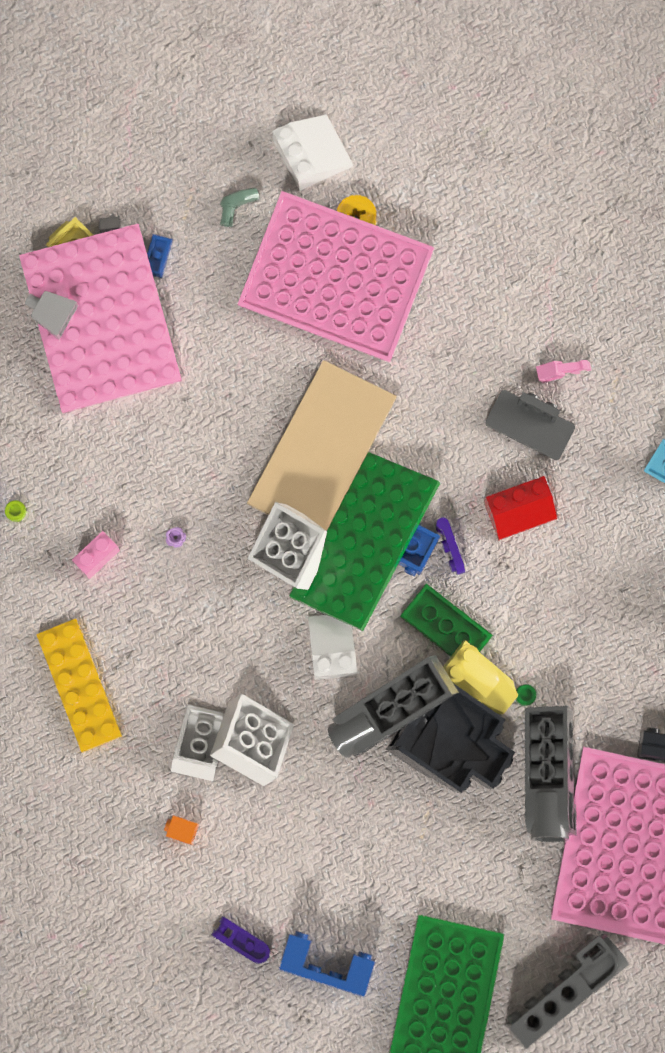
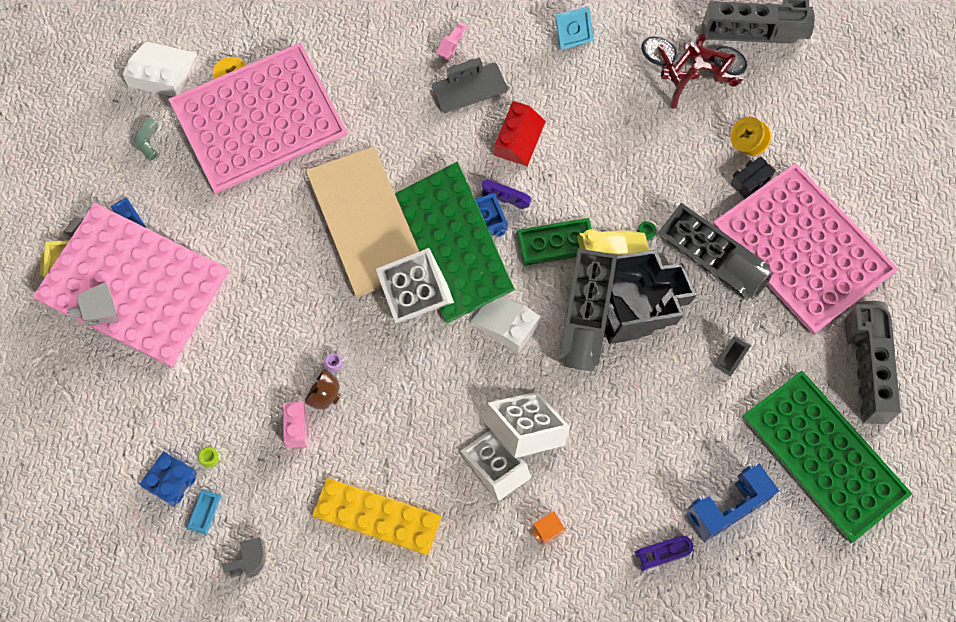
camera: 50 degrees left, 10 degrees down
none -> reddish brown cylinder [304,369,341,410]
none -> dark grey slope [715,335,751,377]

